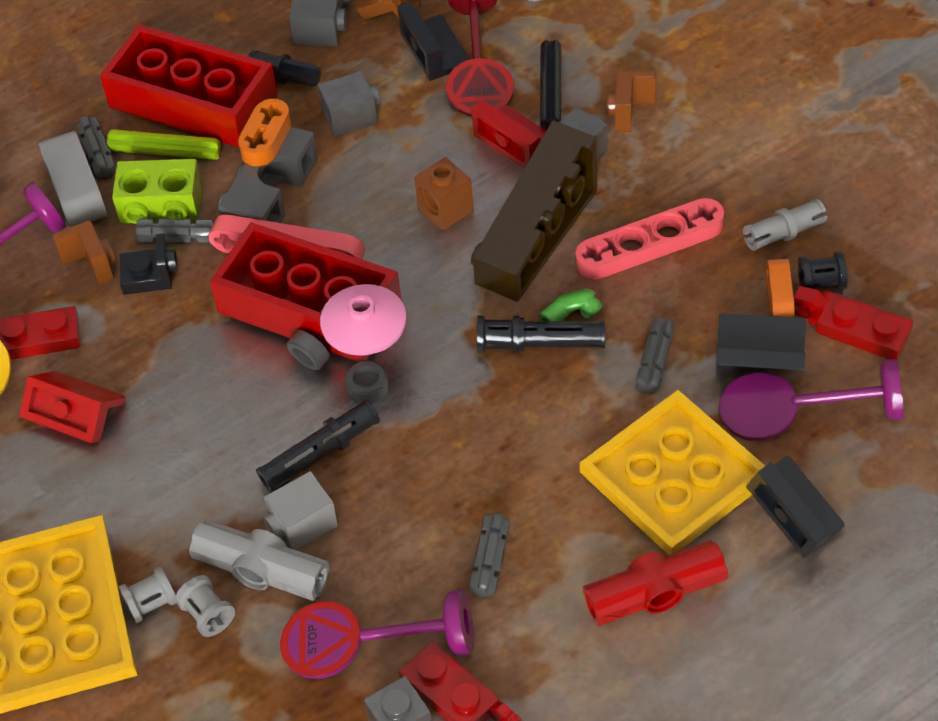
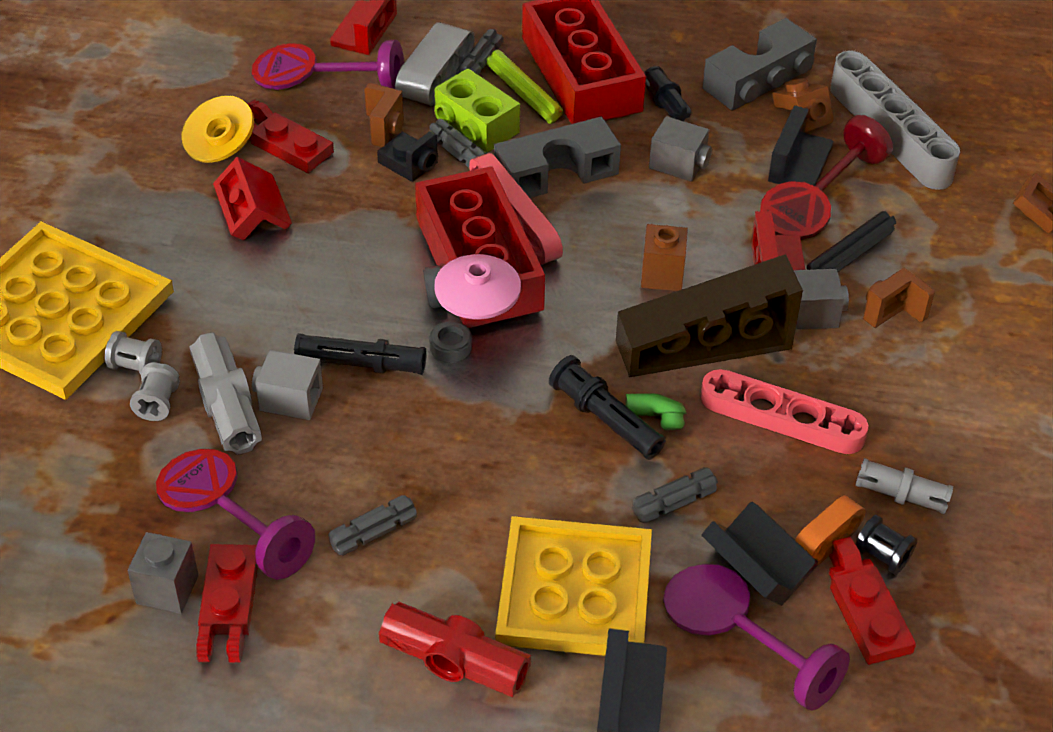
camera: 40 degrees right, 5 degrees down
orange beam [238,99,291,167] -> none

